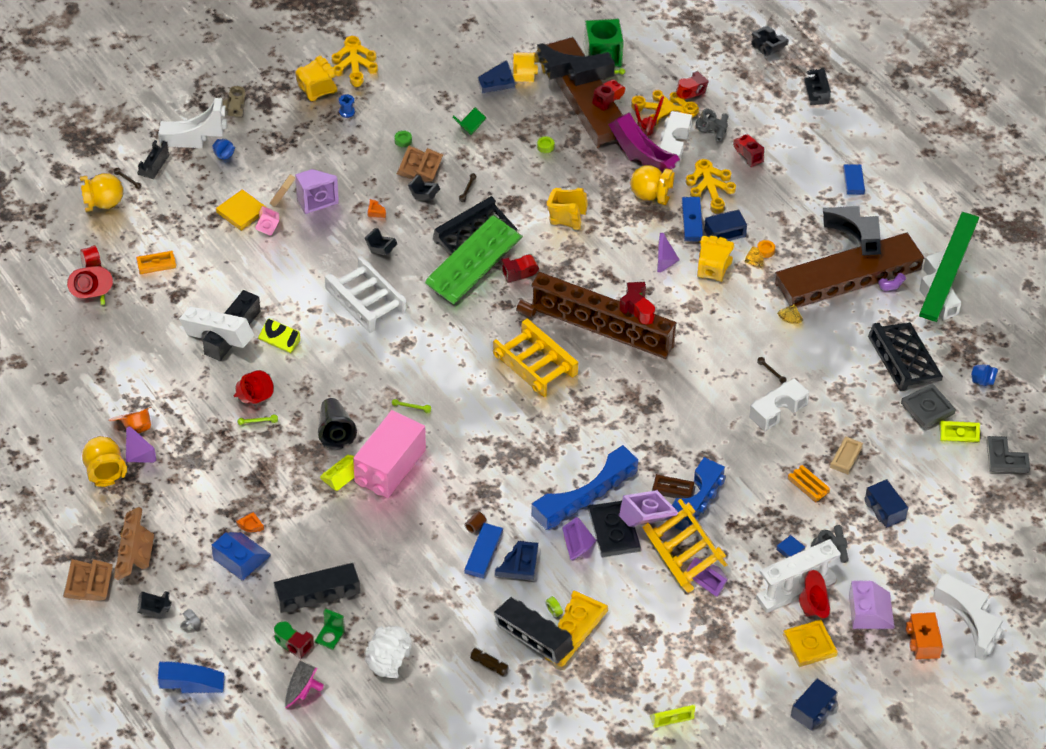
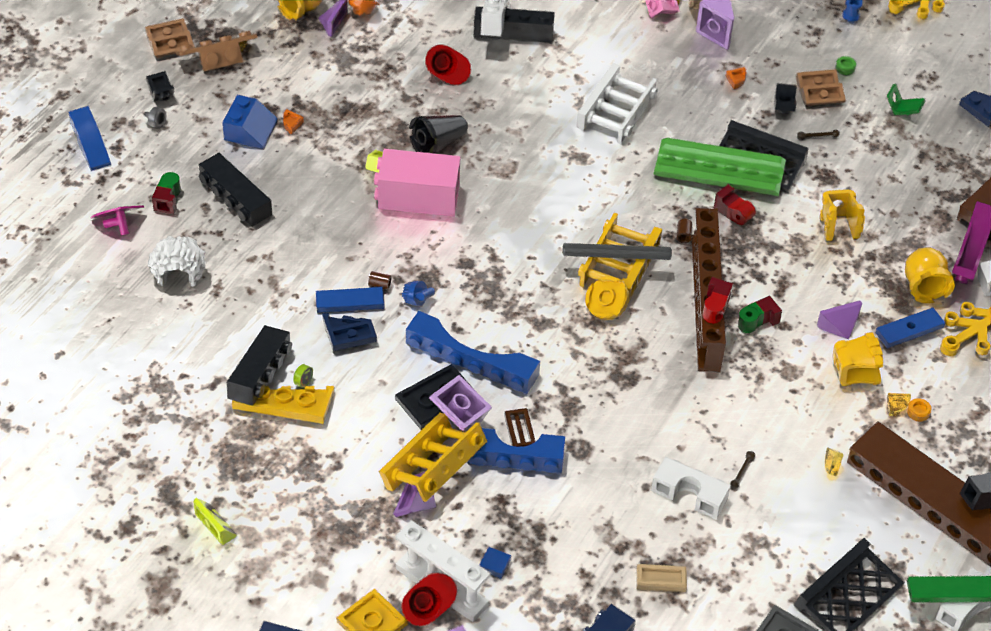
camera: 65 degrees right, 0 degrees up
lime hinge [237,414,278,425] -> none
neon yellow slope [258,318,301,353] -> none
green bracket [315,608,345,650] -> none
black bracket [365,228,397,255] -> none
lime hinge [391,399,431,413] -> none
dark brown axle [470,648,509,676] -> none
lime tile [537,136,555,153] -> none
medium lavender slope [562,517,596,561] -> none
dark blue piece [704,209,747,241] -> none
light orange tile [787,465,830,503] -> none
dark grey piece [811,525,849,563] -> none
medium lavender arm [878,273,906,291] -> none
none -> blue piece [402,281,435,306]
none -> dark grey axle [562,243,672,260]
none -> yellow tile [585,276,629,320]

